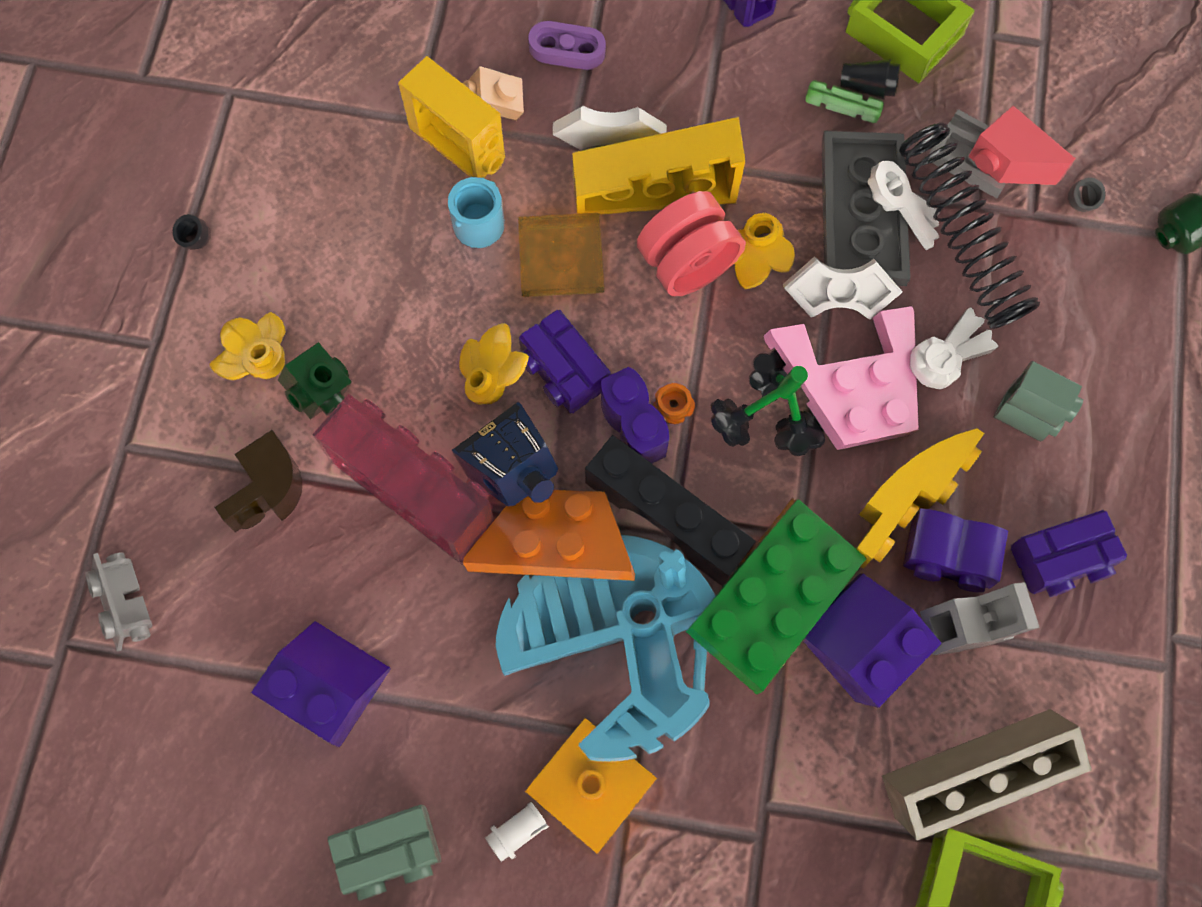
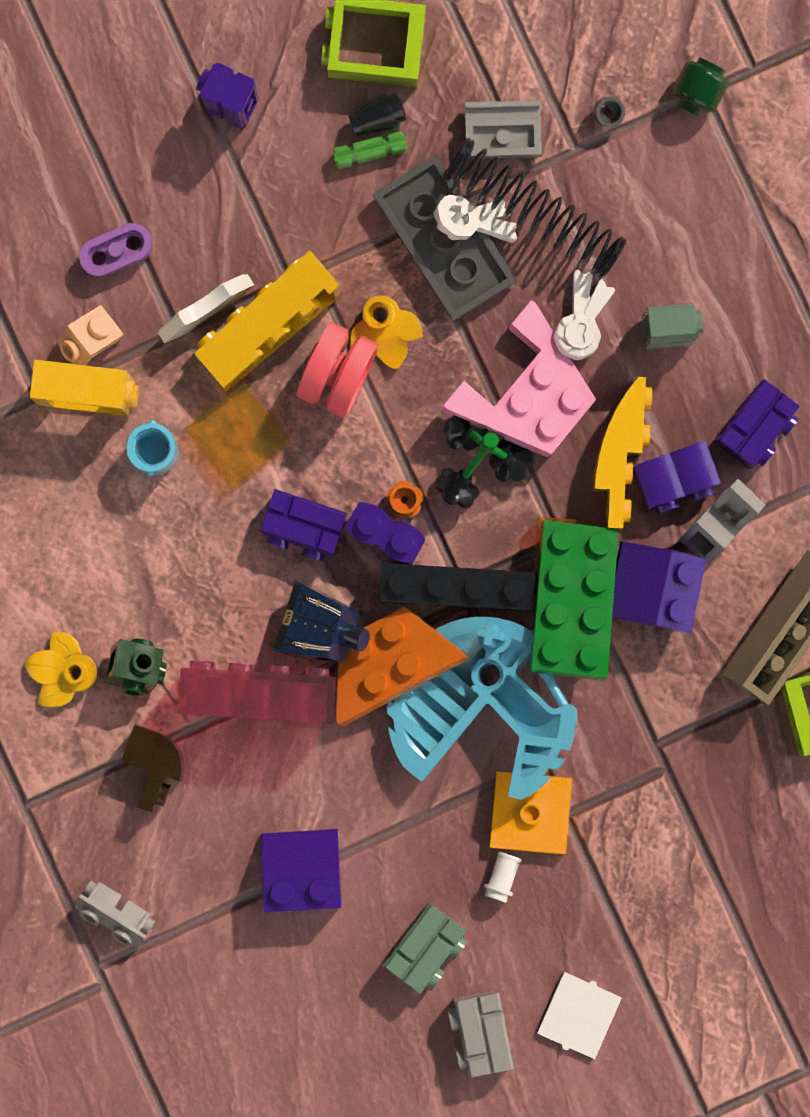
camera: 35 degrees left, 15 degrees up
yellow plate [459,323,529,405] -> none
white tile [782,256,902,319] -> none
coral slope [968,106,1076,185] -> none

